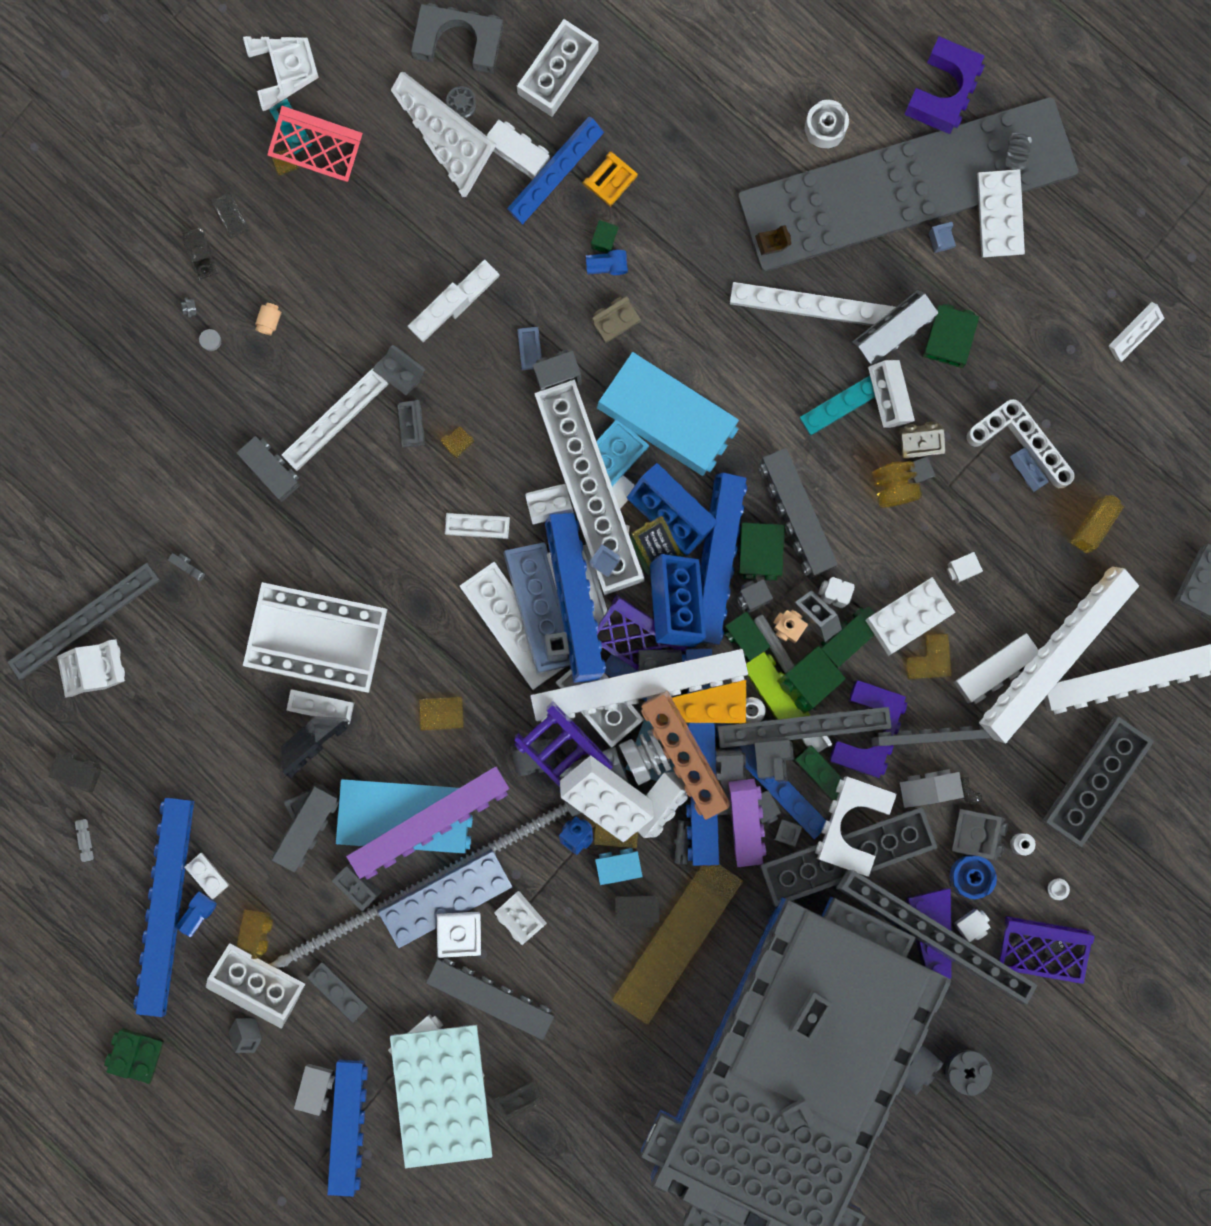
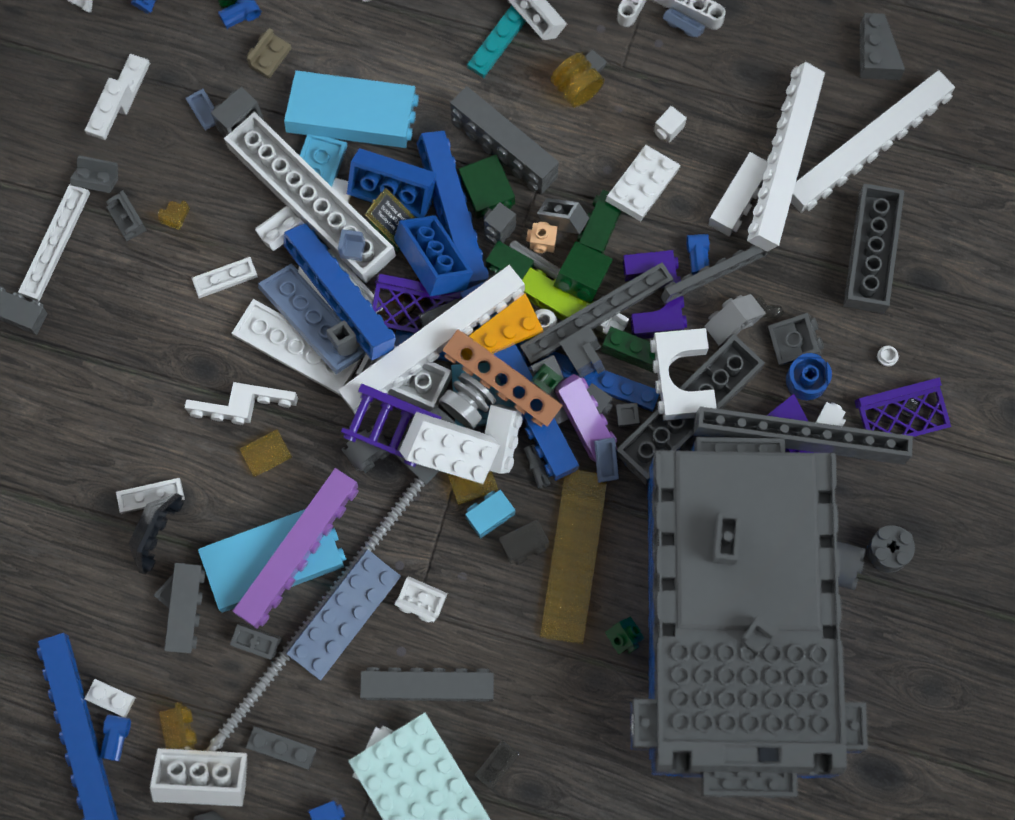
camera: 25 degrees left, 10 degrees down
white slope [243,582,388,693] -> none
white plate [437,912,481,958] -> none
blue brick [559,817,593,855] -> none
white brick [818,577,855,608] -> none
bracket [899,422,945,458] -> none
clear yellow plate [906,634,952,679] -> none
white brick [1010,833,1035,855] -> none
clear yellow brick [1070,495,1125,554] -> none
none -> white bracket [185,382,298,425]
none -> dark green tile [531,364,562,394]
none -> sand blue tile [594,437,619,483]
none -> dark green brick [605,616,645,654]
none -> blue piece [686,234,709,275]

